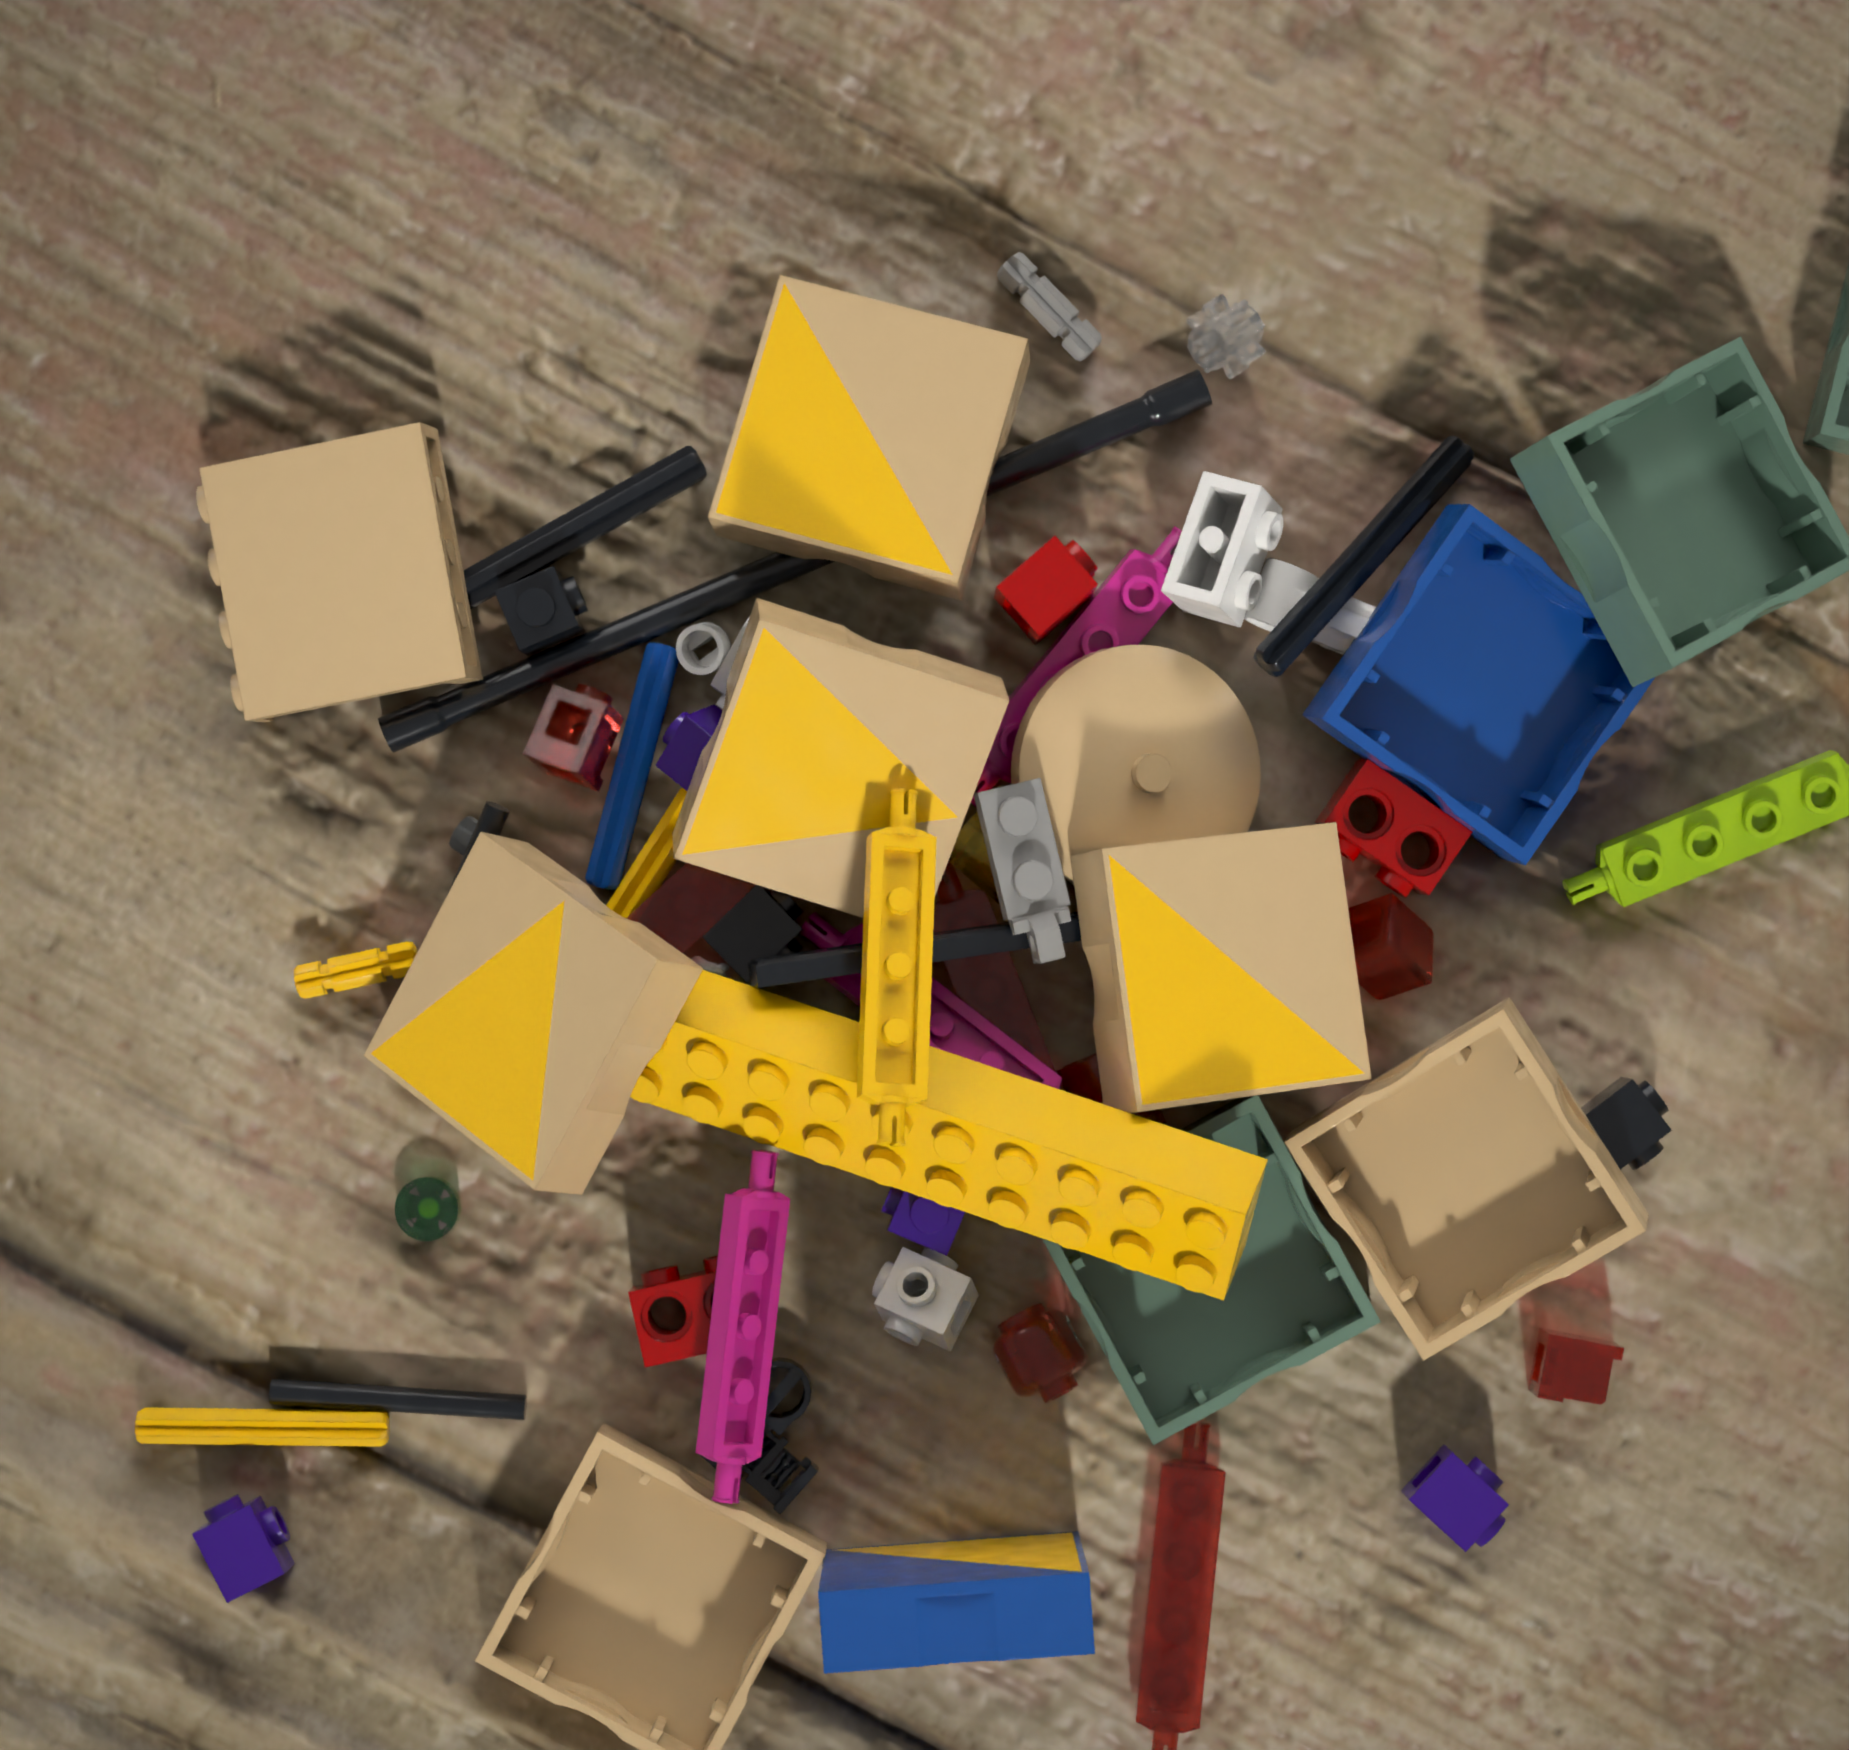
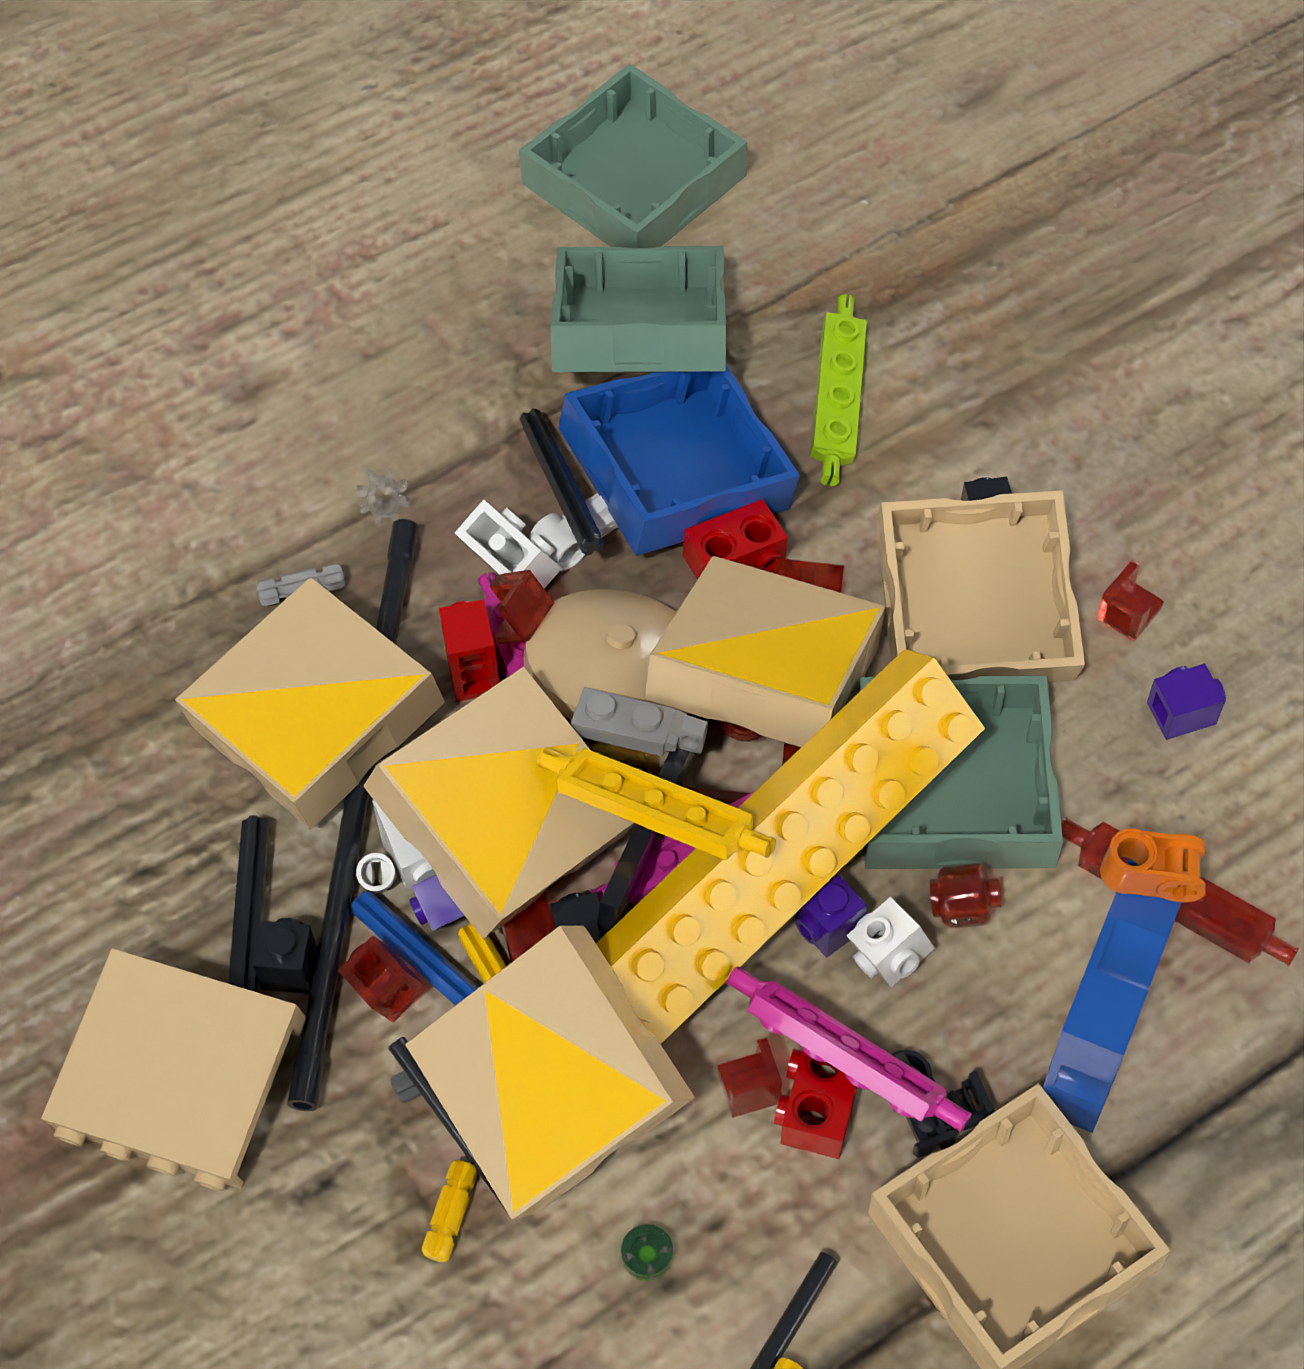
camera: 60 degrees left, 30 degrees down
none -> clear red panel [489,570,554,644]
none -> clear red panel [717,1037,782,1118]
none -> orange piece [1100,828,1206,902]

